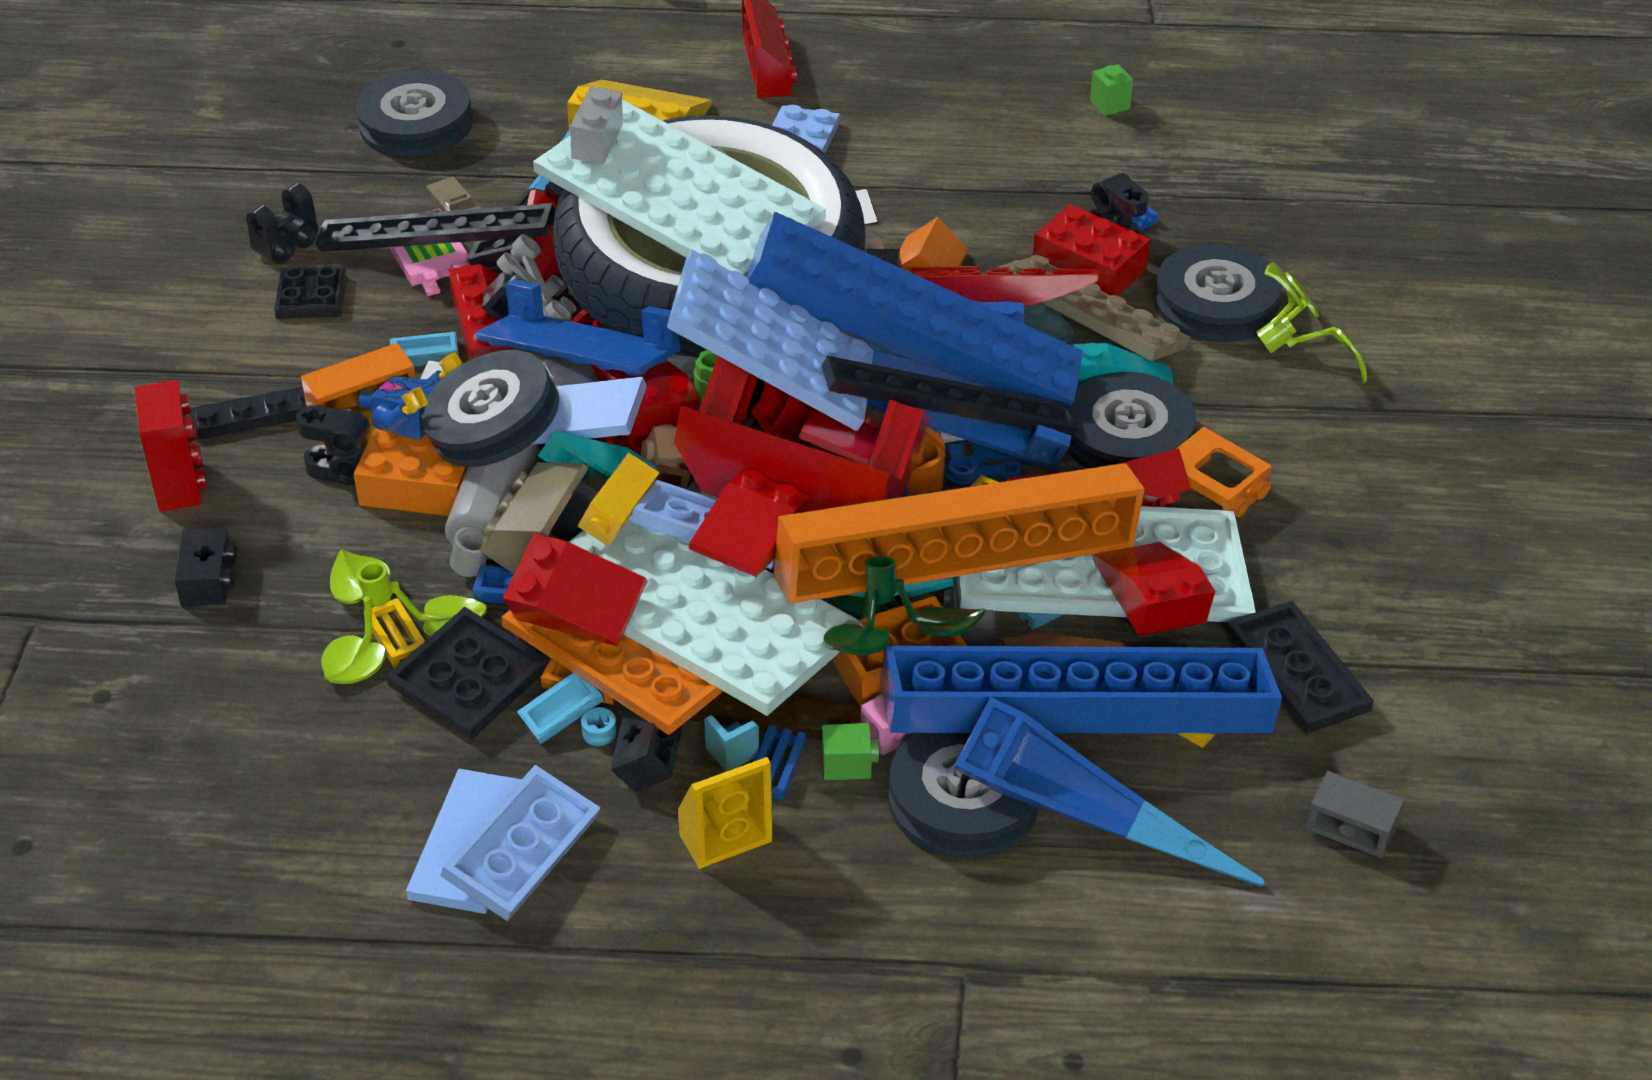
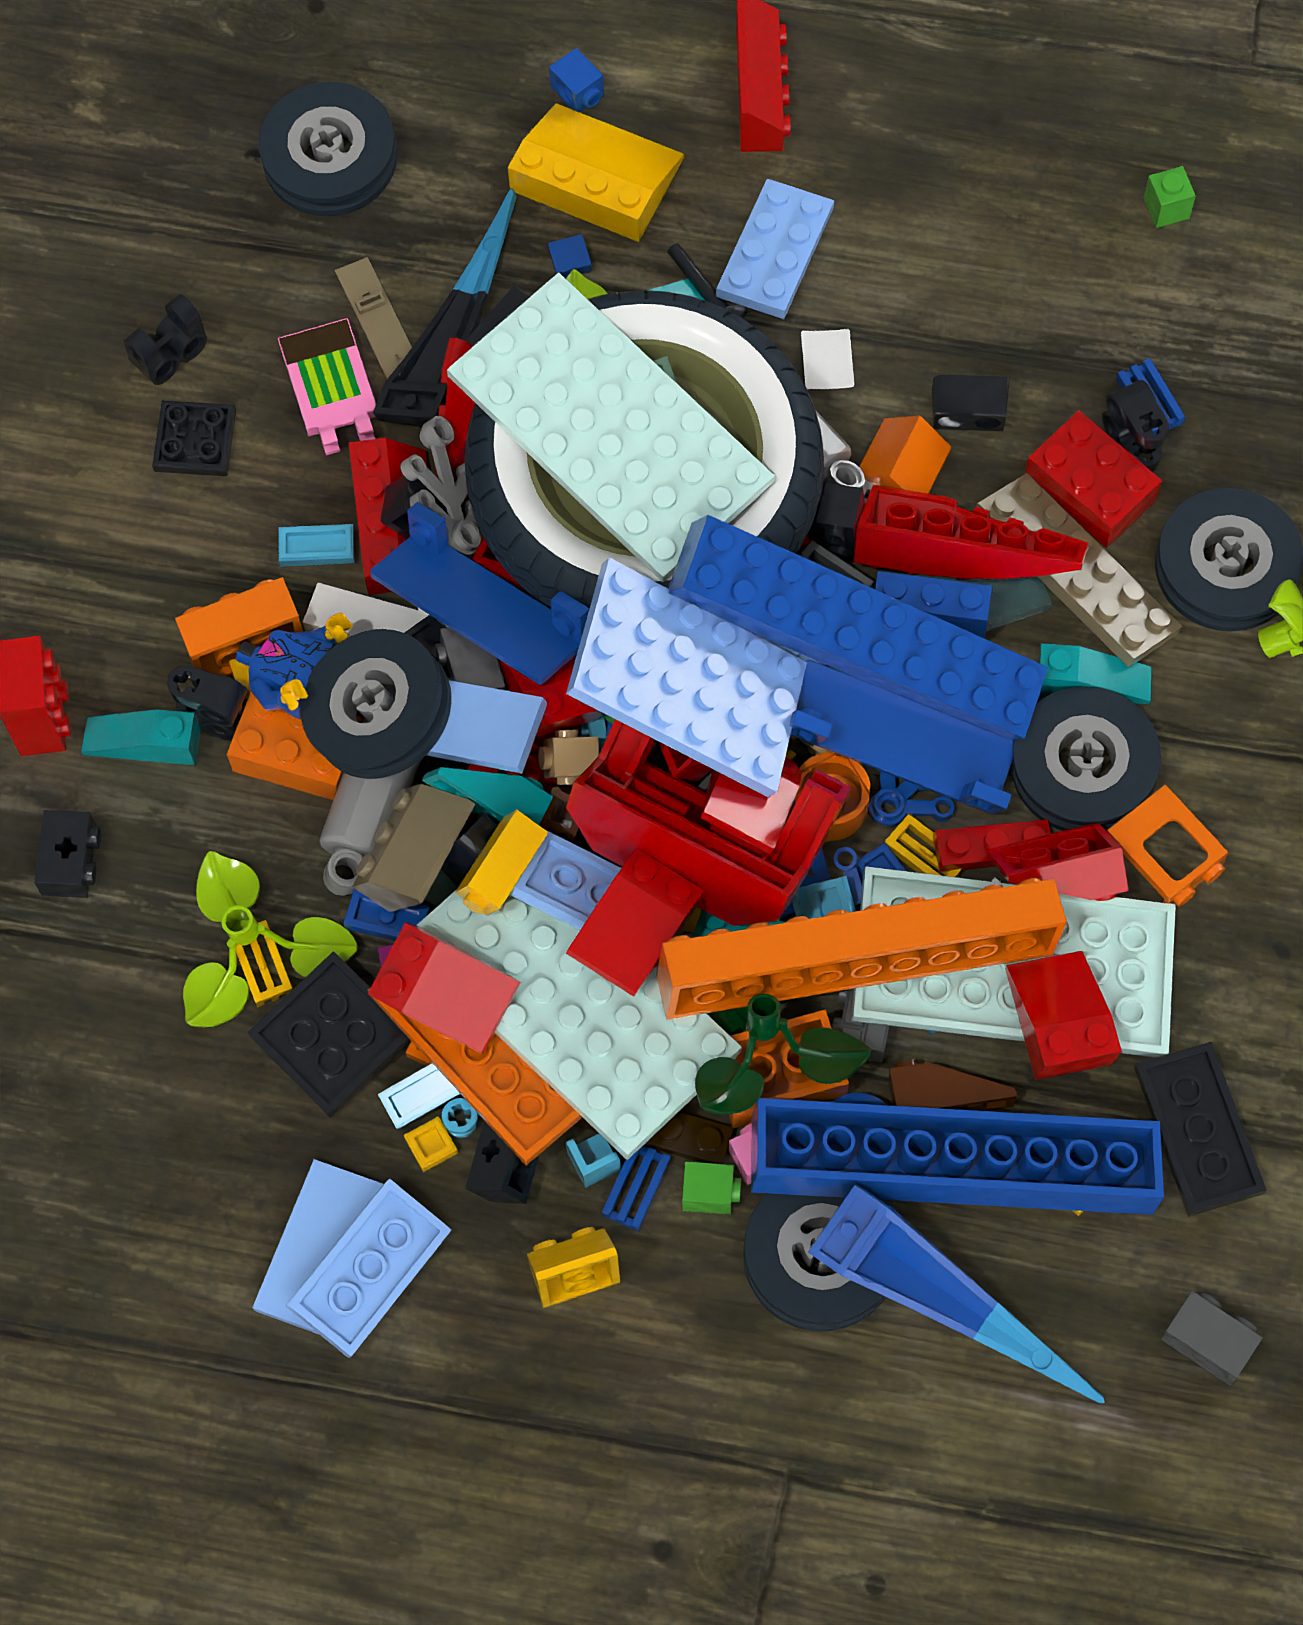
camera: 10 degrees right, 25 degrees up
black plate [188,386,307,439] -> none
black plate [315,203,556,252] -> none
light grey brick [570,87,623,164] -> none
black plate [821,355,1079,438] -> none
none -> teal slope [81,709,201,765]
none -> yellow tile [404,1116,458,1172]
none -> blue brick [549,48,604,112]
none -> black piece [932,375,1010,431]

